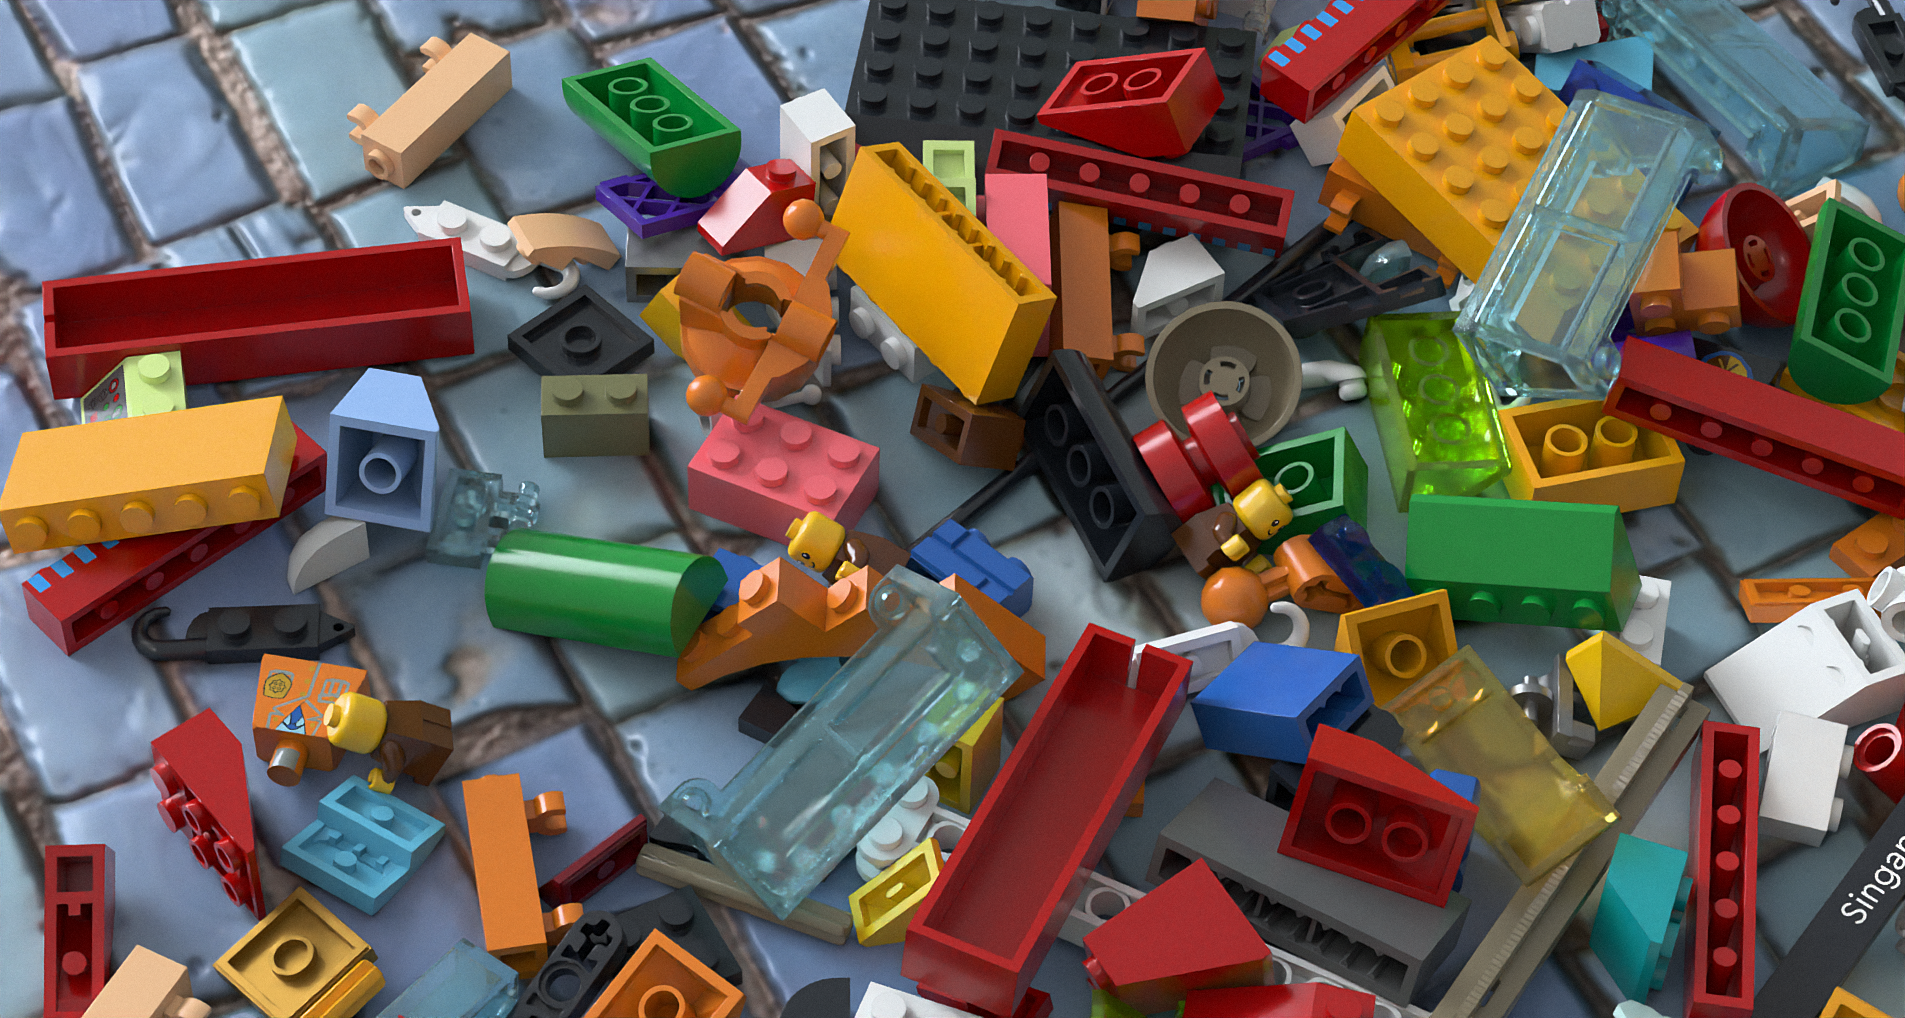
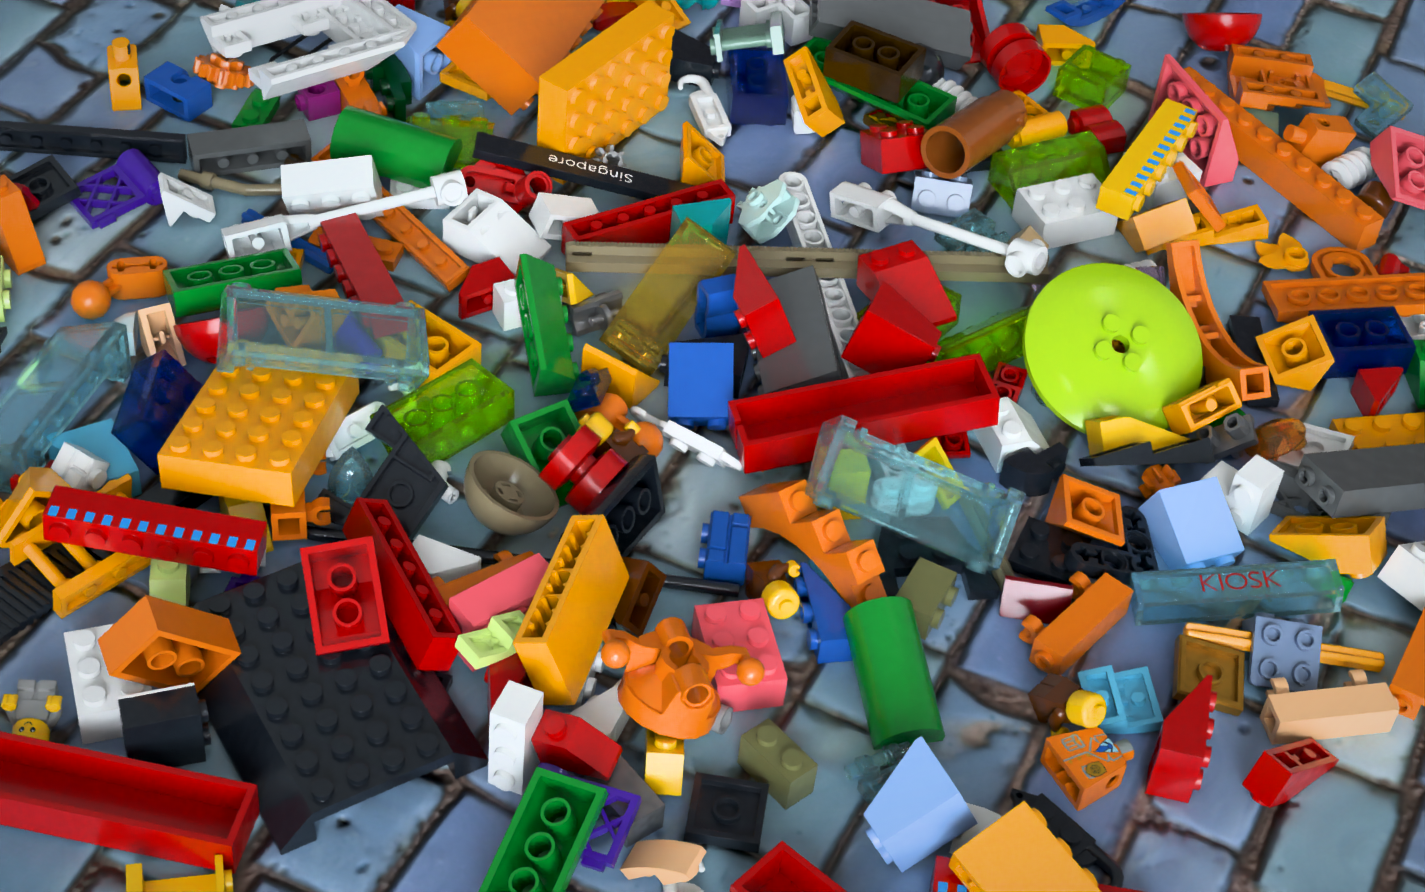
camera: 130 degrees left, 5 degrees down
none -> red slope [458,257,515,320]
none -> olive brick [896,557,959,640]

